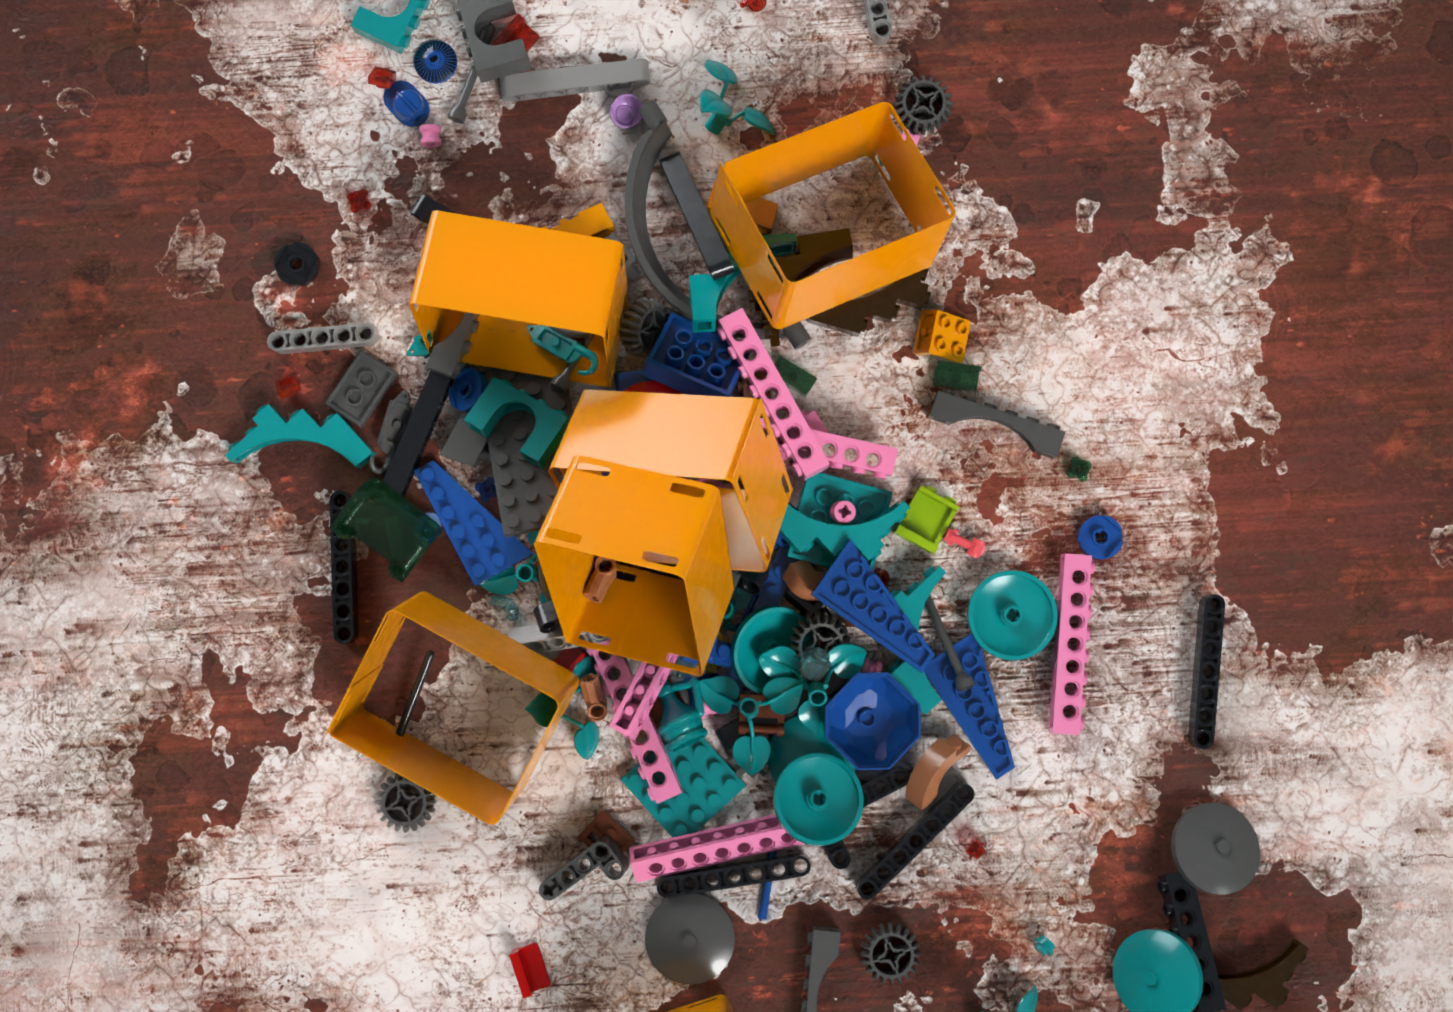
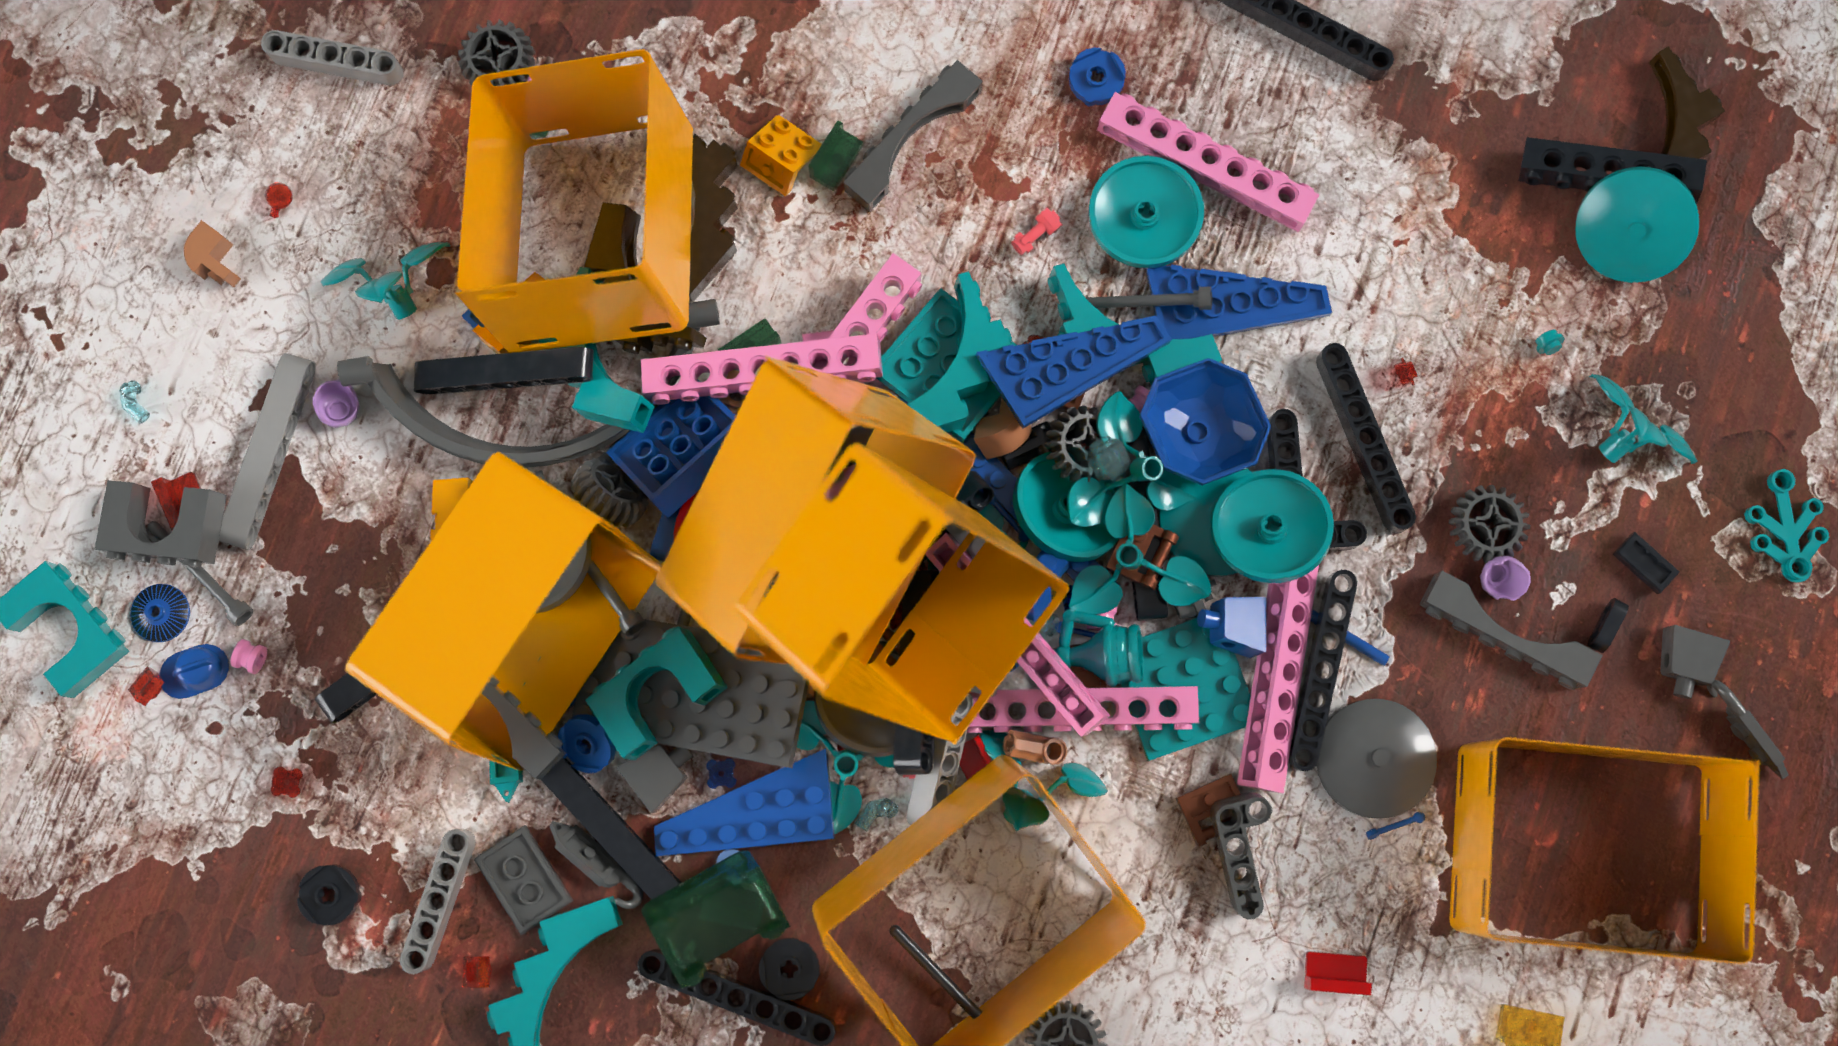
camera: 75 degrees left, 5 degrees down
teal plate [527,325,599,376] -> none
nougat piece [583,557,617,603] -> none
bright pink wheel [830,501,856,523] -> none
lime panel [894,485,960,554] -> none
nougat arch [905,734,971,810] -> none
clear green plate [1066,457,1092,482] -> none
dark grey dish [1171,803,1260,895] -> none
none -> black plate [759,938,820,1000]
none -> torso [1197,597,1266,658]
none -> blue hinge [1365,811,1425,840]
none -> lavender hair [1480,556,1531,601]

